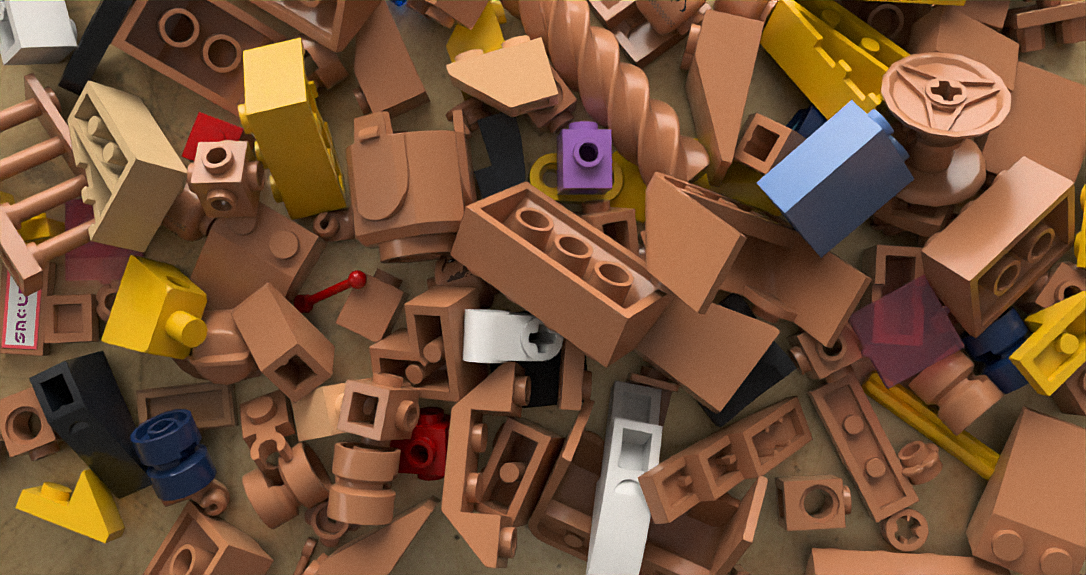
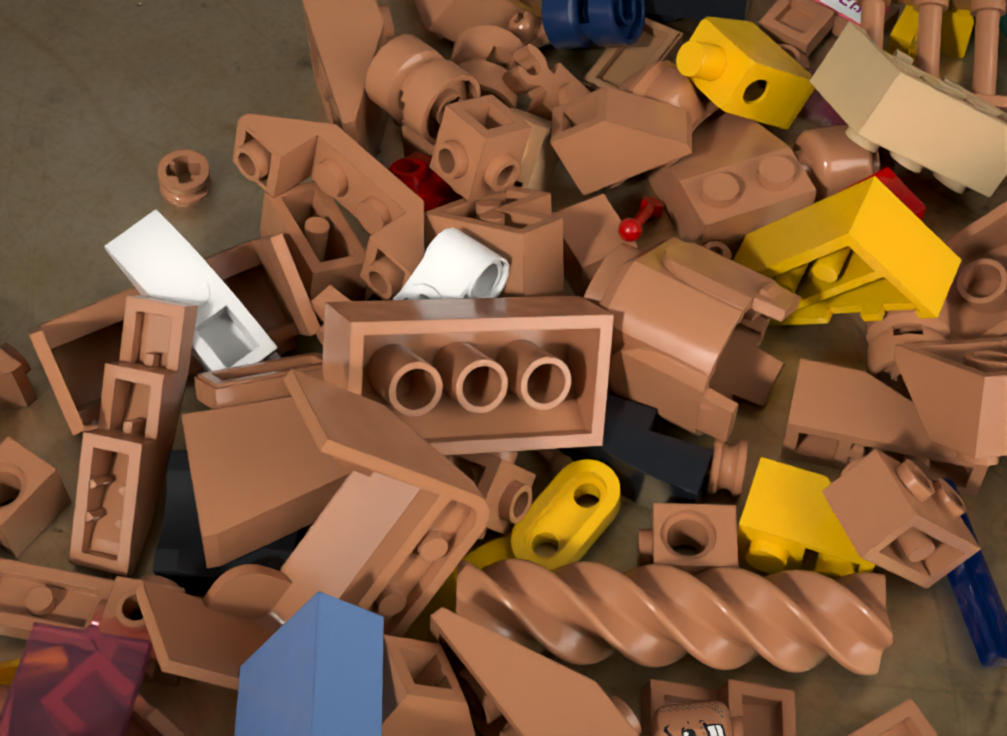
camera: 125 degrees right, 30 degrees down
nougat brick [187,140,265,218] -> none
light nougat slope [446,35,558,117] -> none
medium lavender brick [557,121,612,195] -> none
none -> nougat tile [194,352,324,409]

